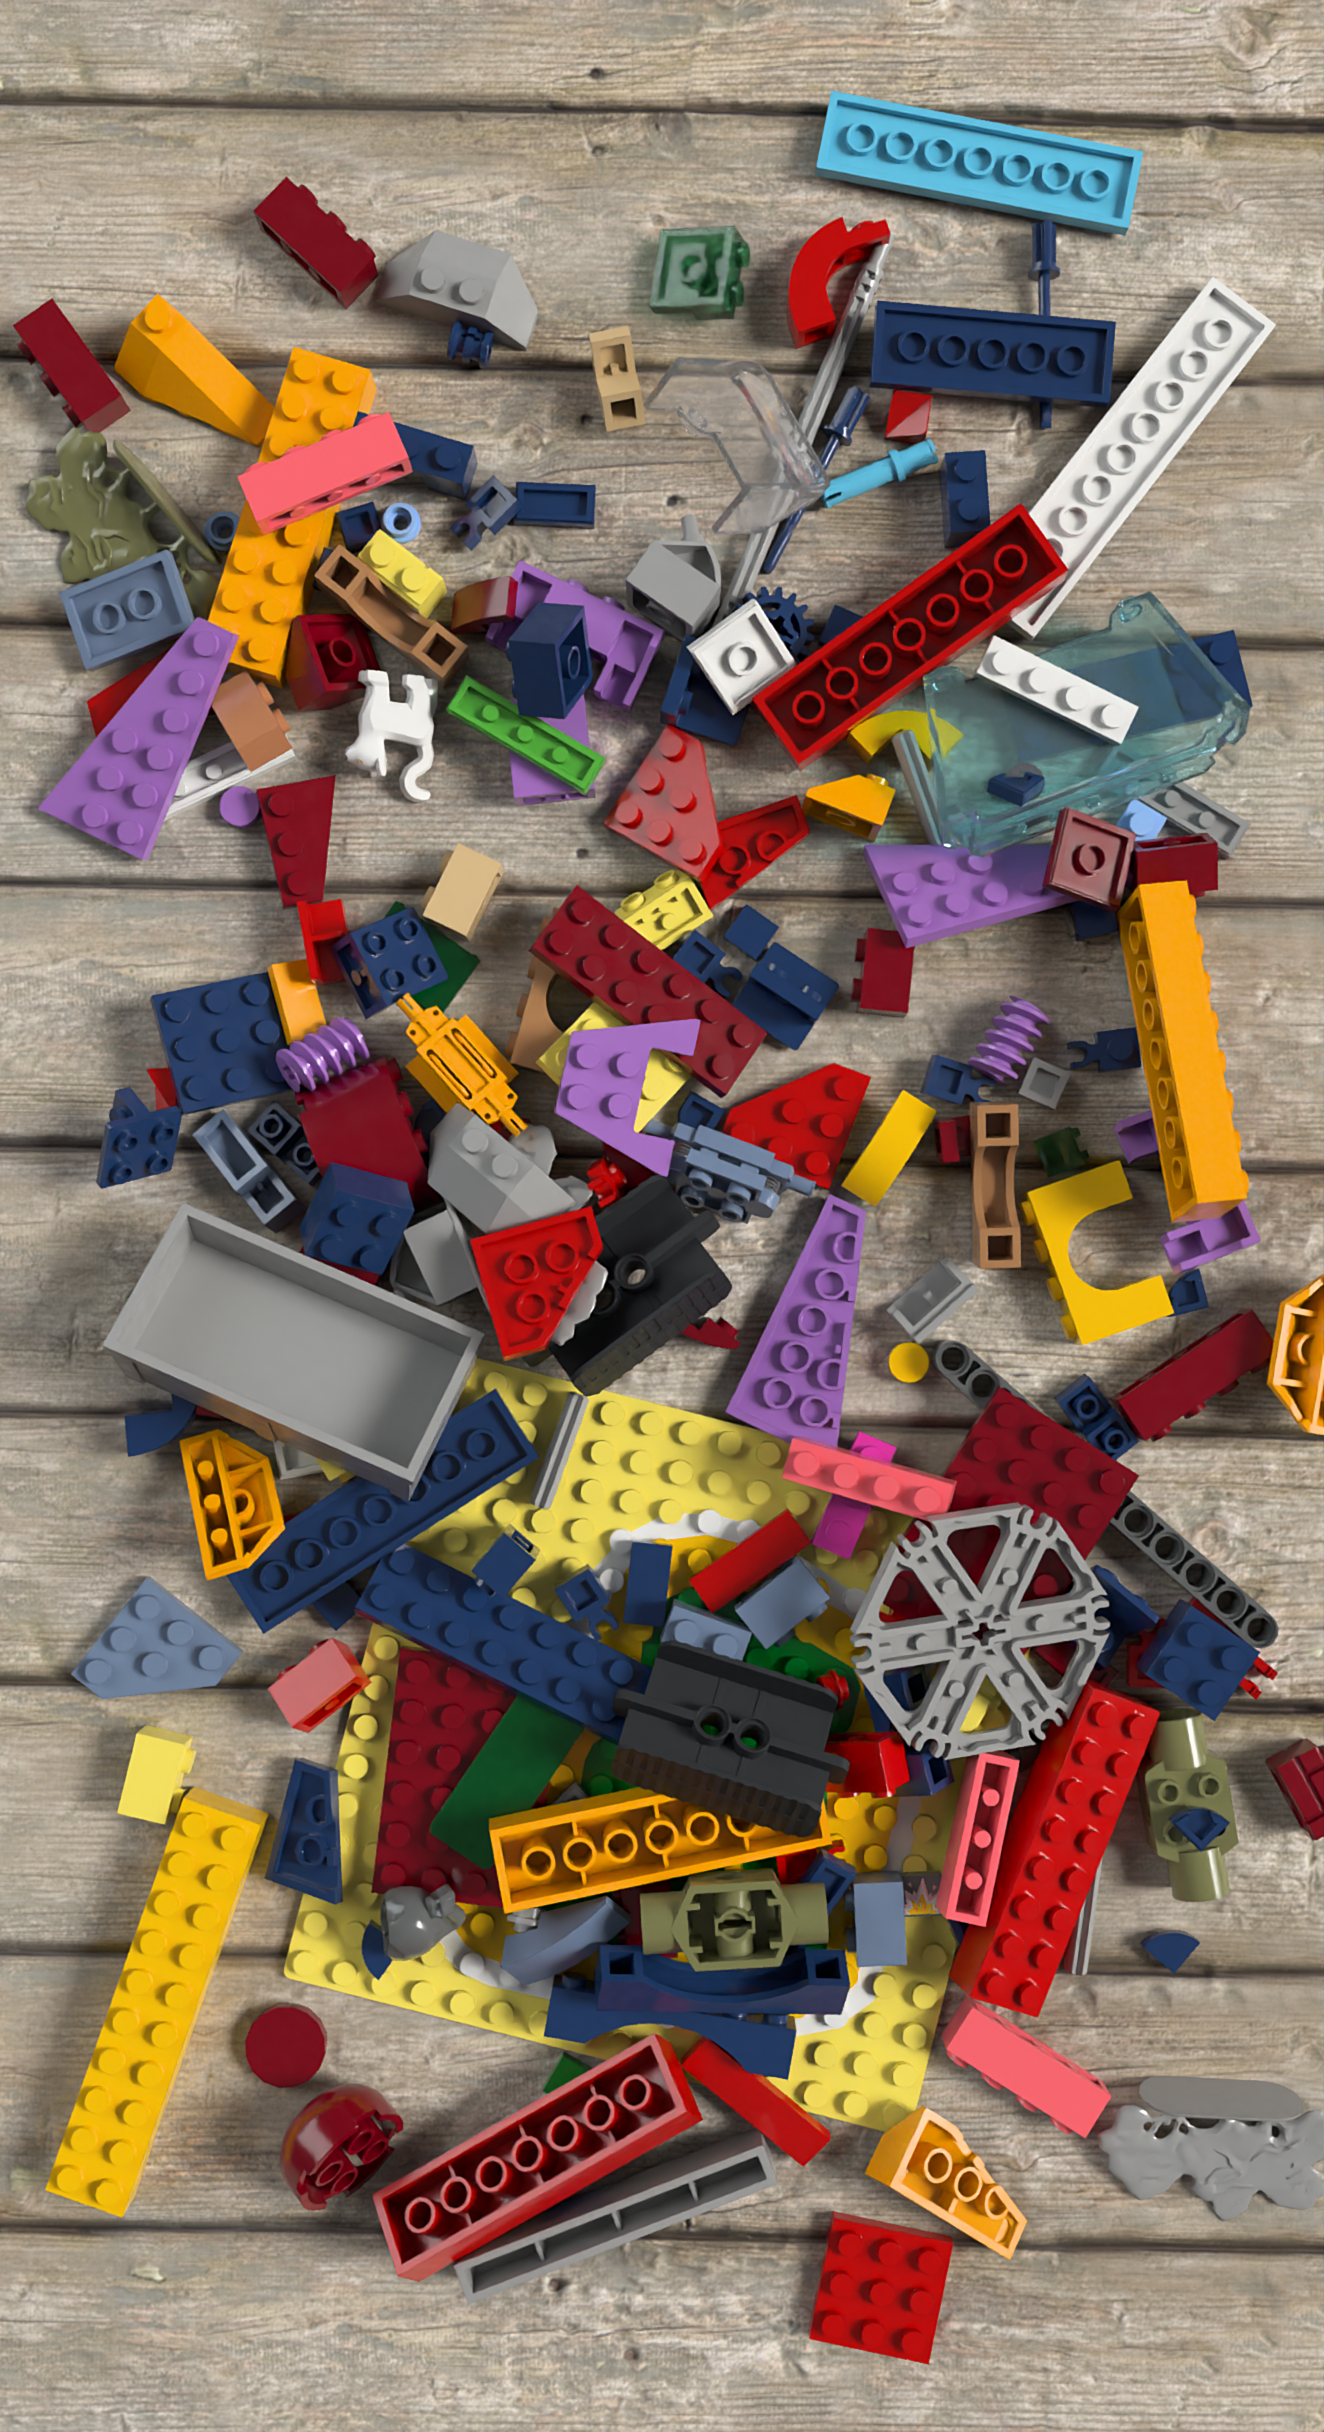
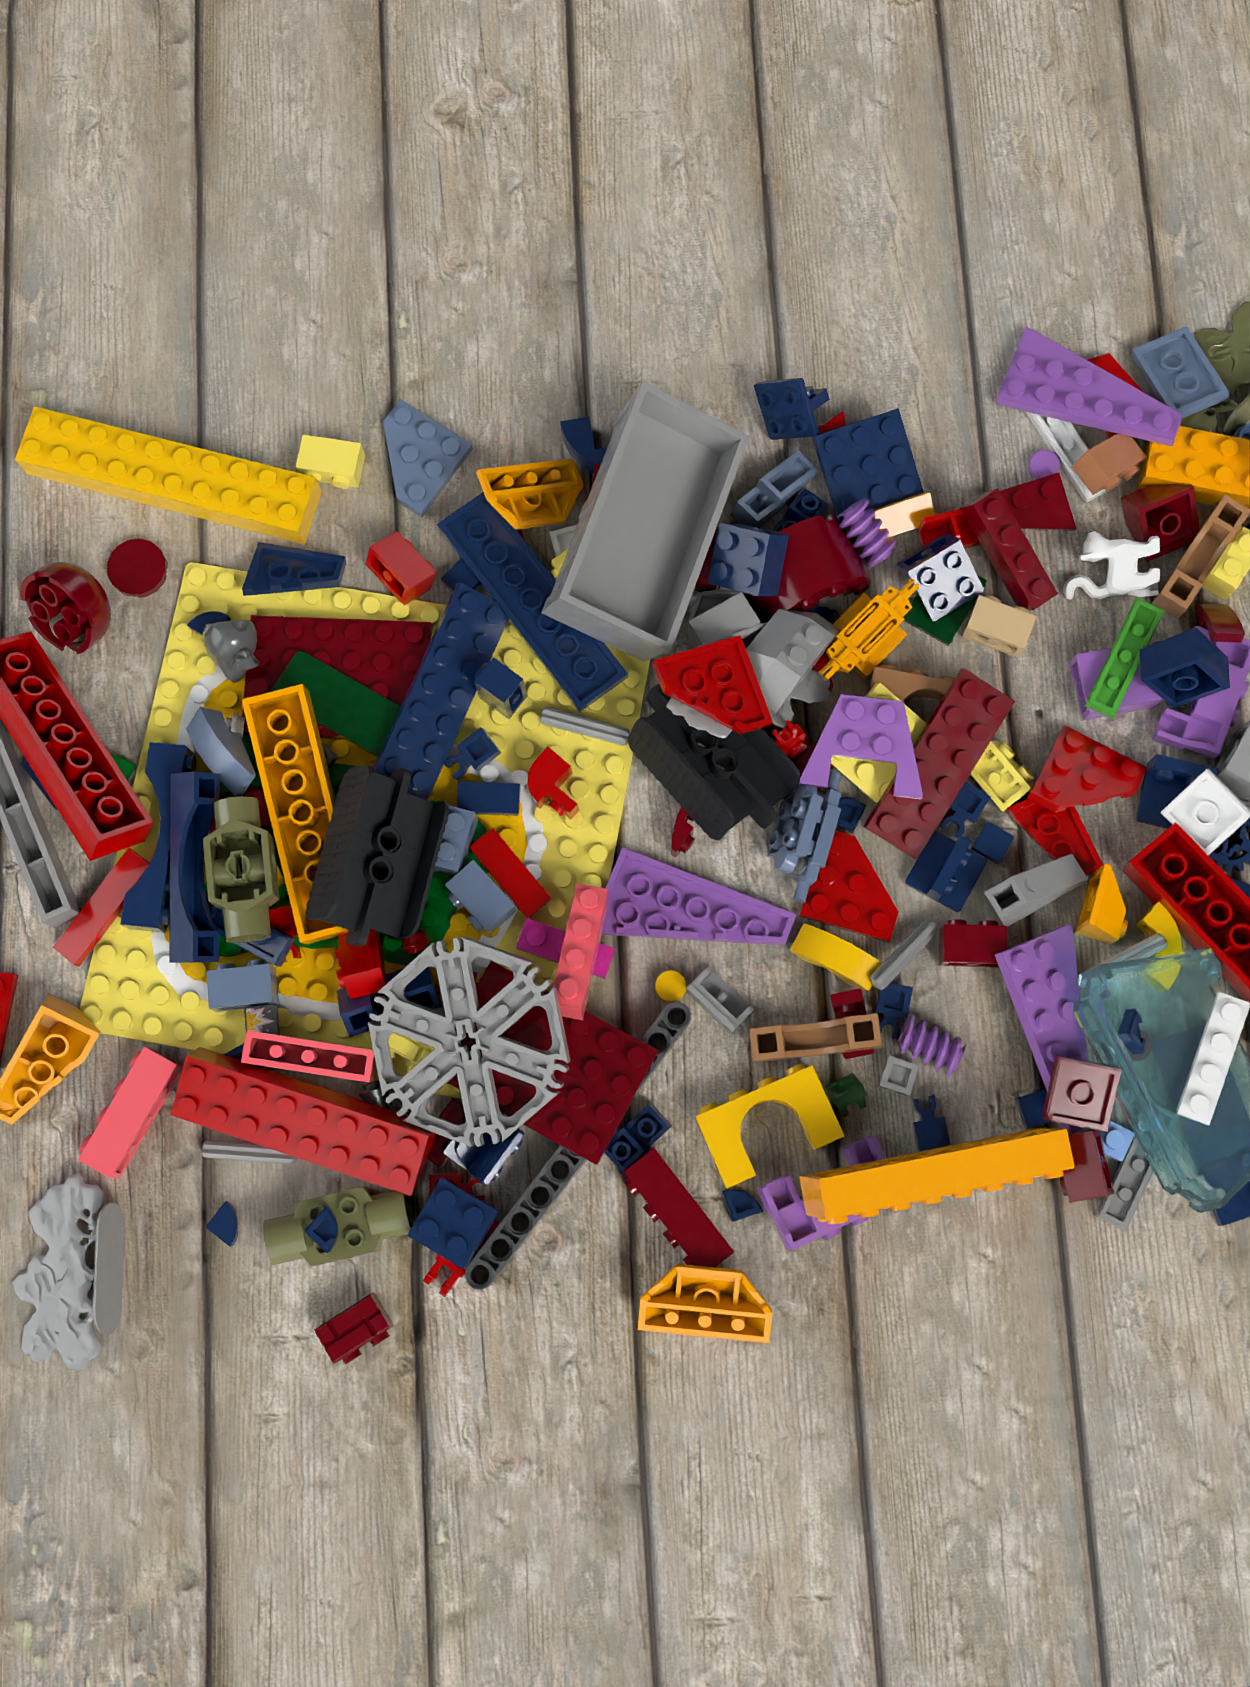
camera: 90 degrees right, 10 degrees down
none -> red brick [528,747,579,820]
none -> light grey axle [870,919,938,990]
none -> dark red brick [960,488,1058,611]
none -> light grey slope [984,854,1089,927]

